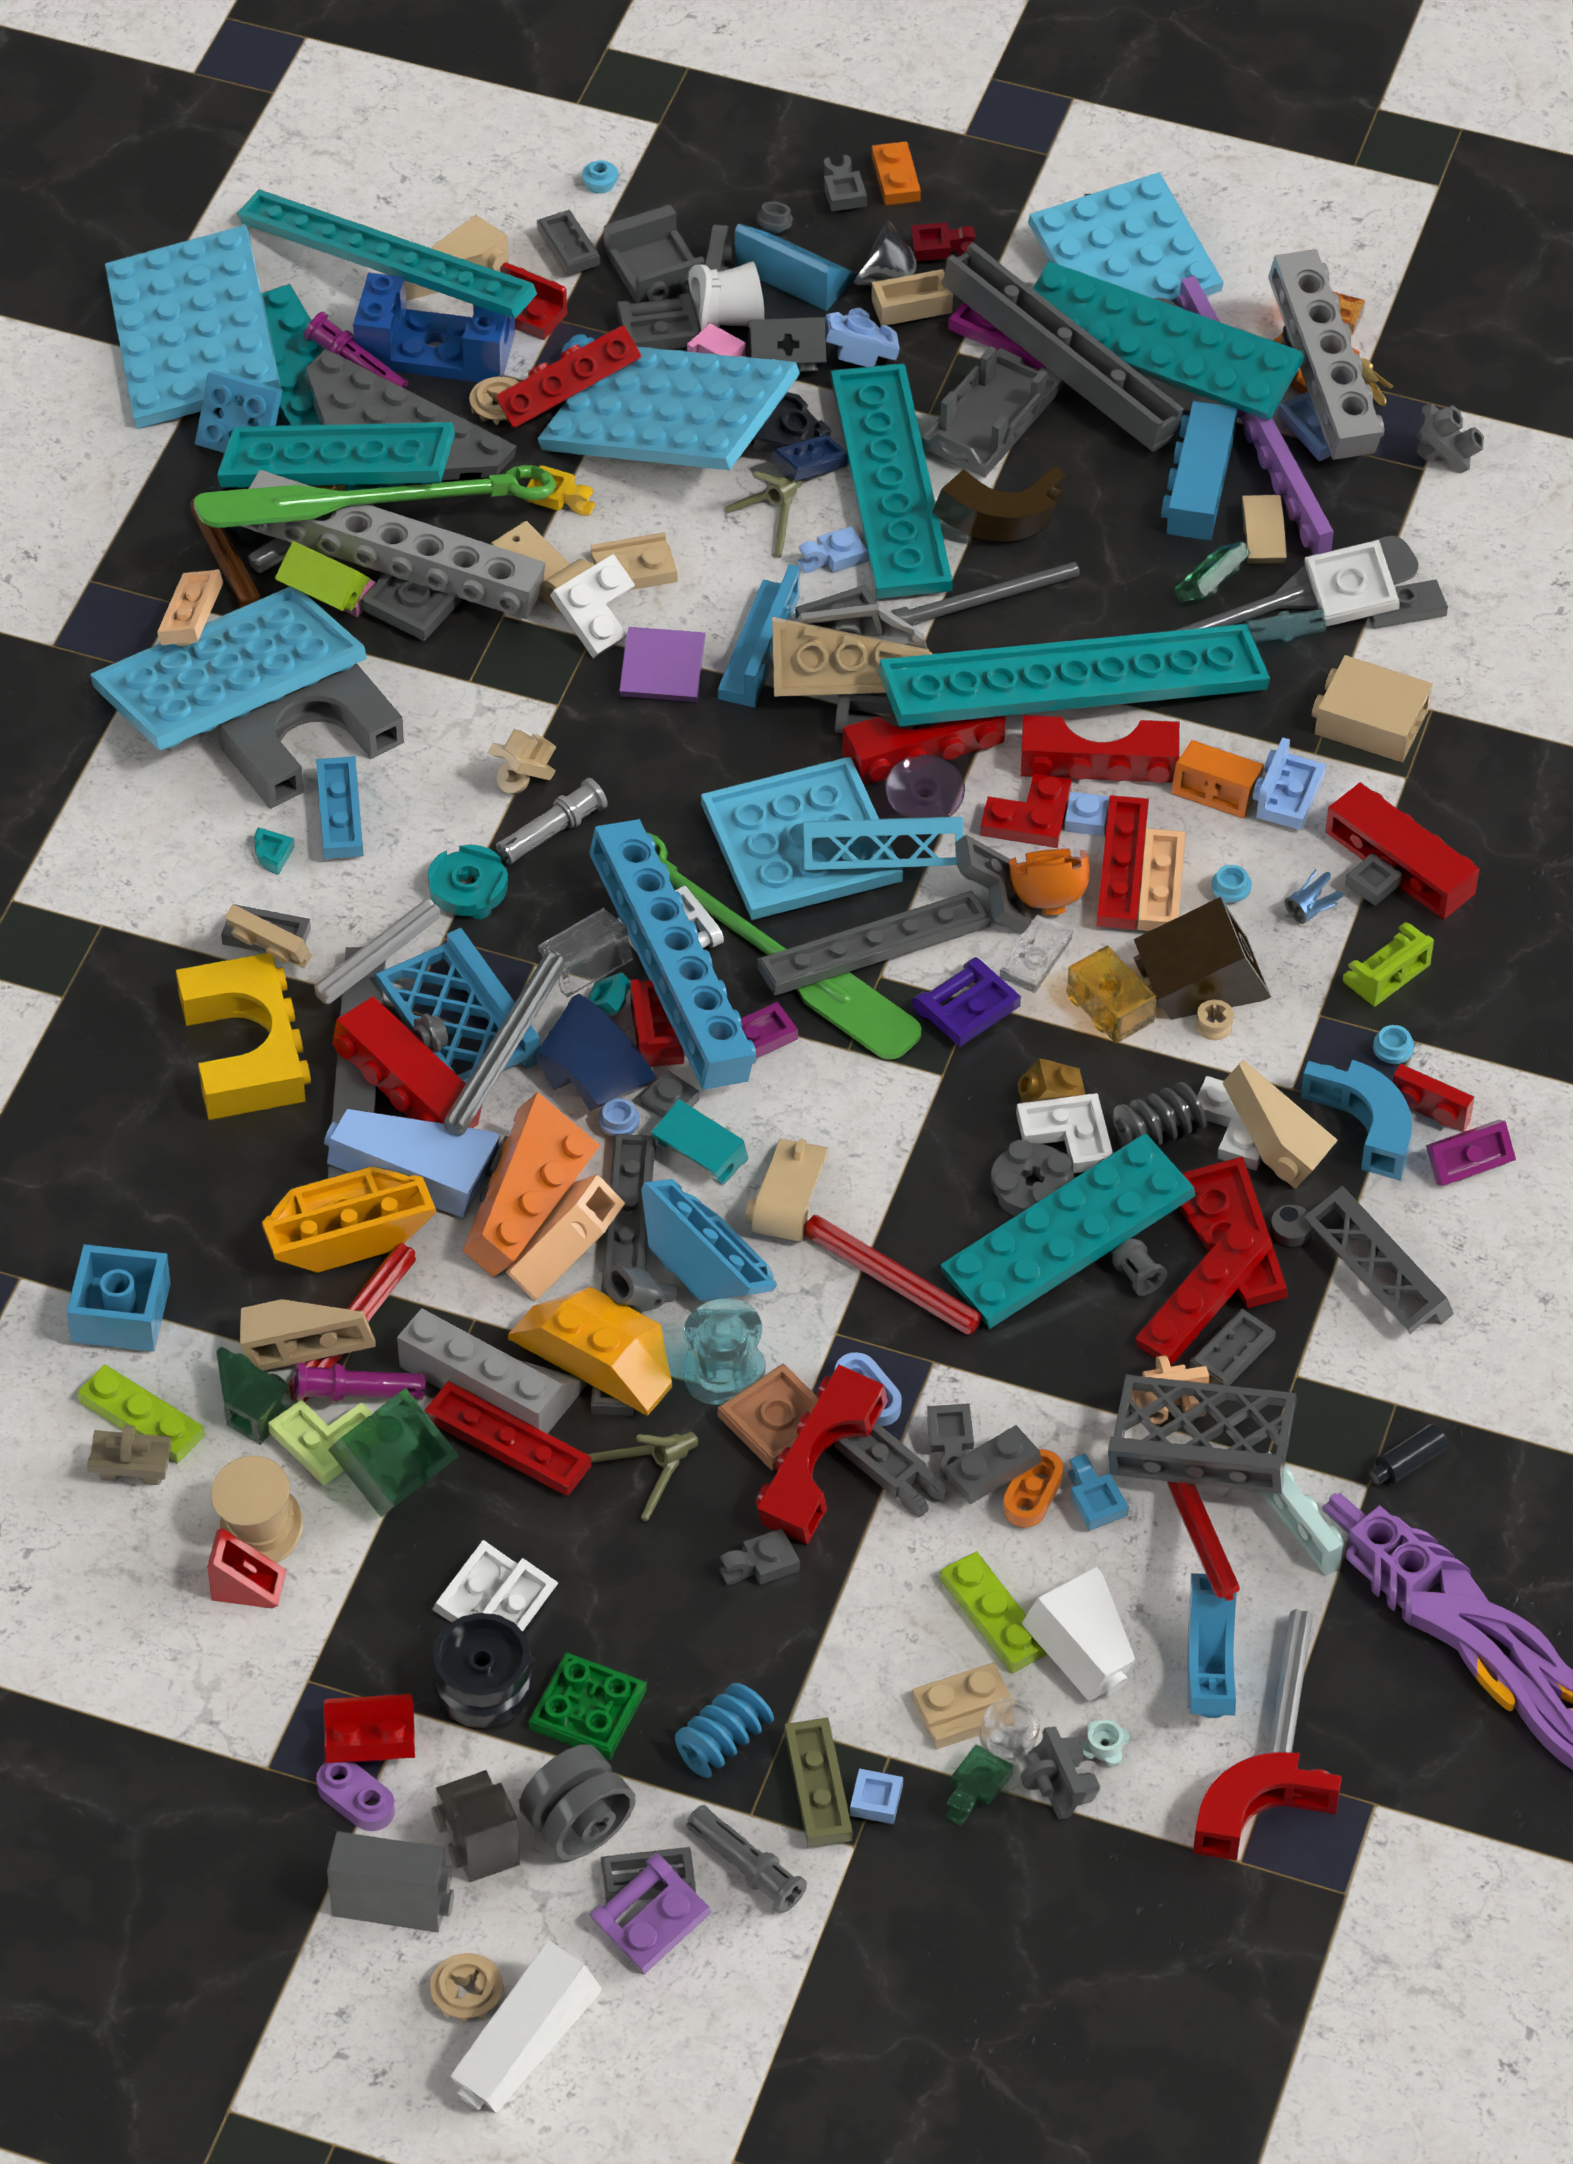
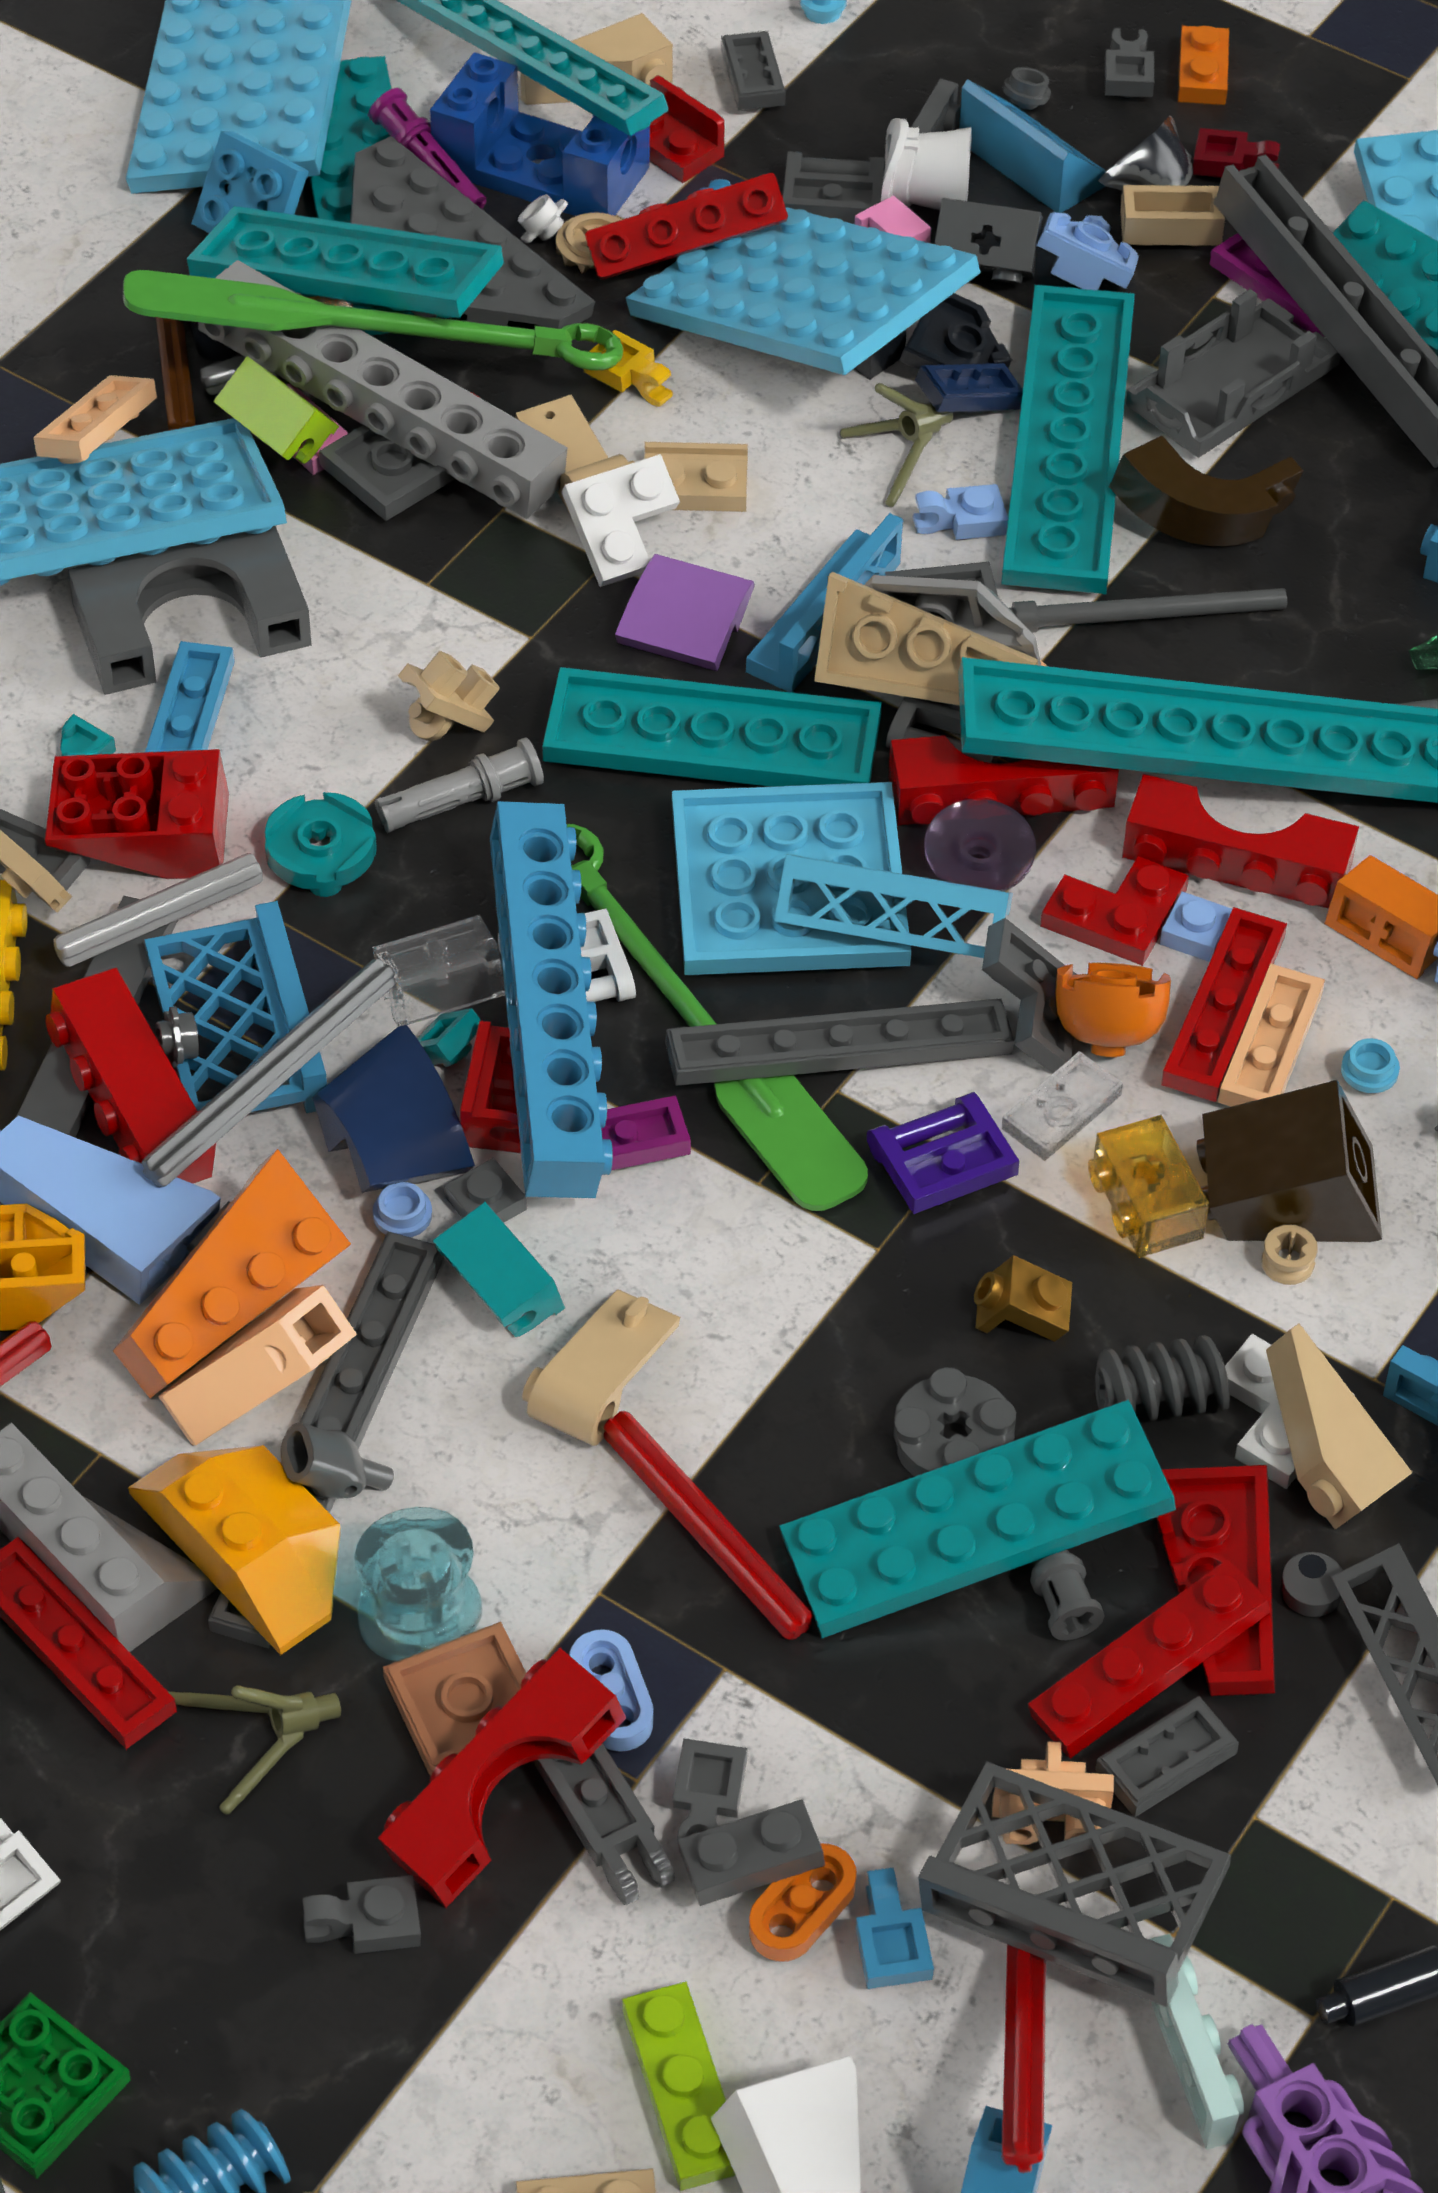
camera: 15 degrees right, 0 degrees up
dark grey panel [604,205,706,303] -> none
dark azure wedge [641,1179,777,1301] -> none
white plate [1016,1093,1113,1173] -> none
none -> red slope [45,749,229,879]
none -> white plate [518,195,568,244]
none -> teal plate [542,667,881,787]

